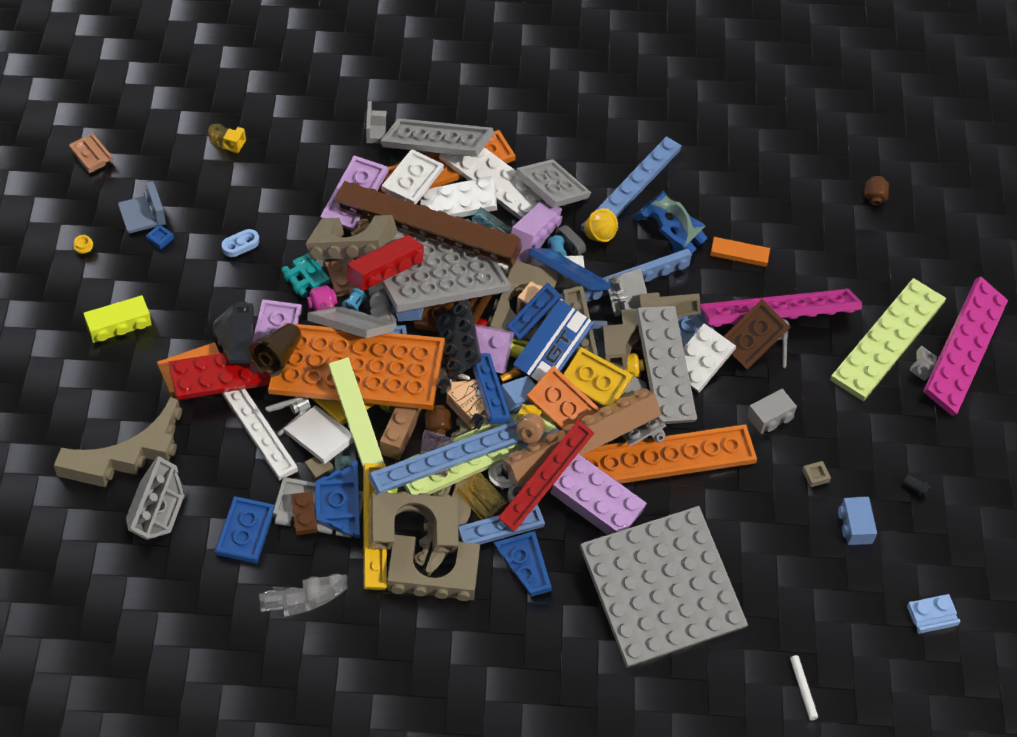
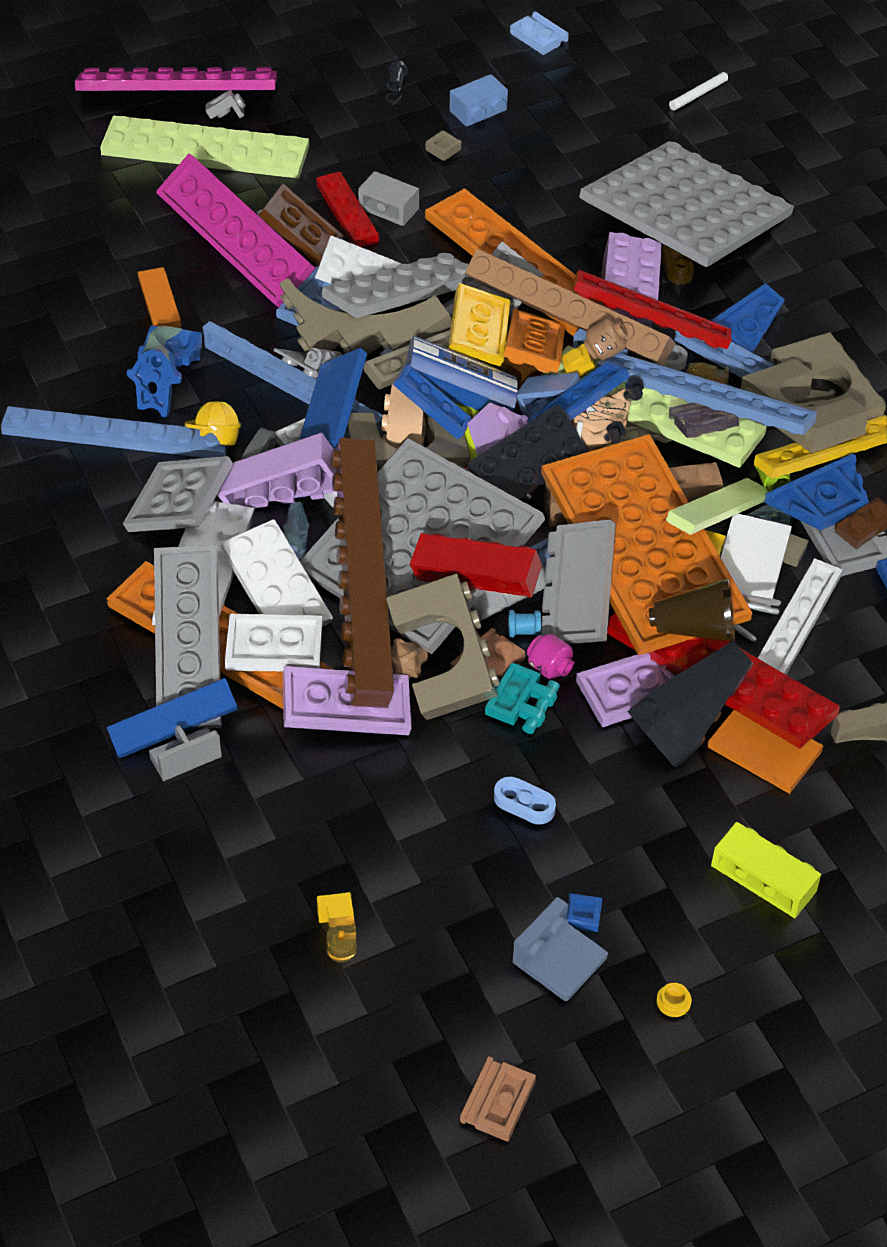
camera: 115 degrees left, 5 degrees down
none -> blue tile [107,678,238,758]
none -> red plate [316,172,379,247]

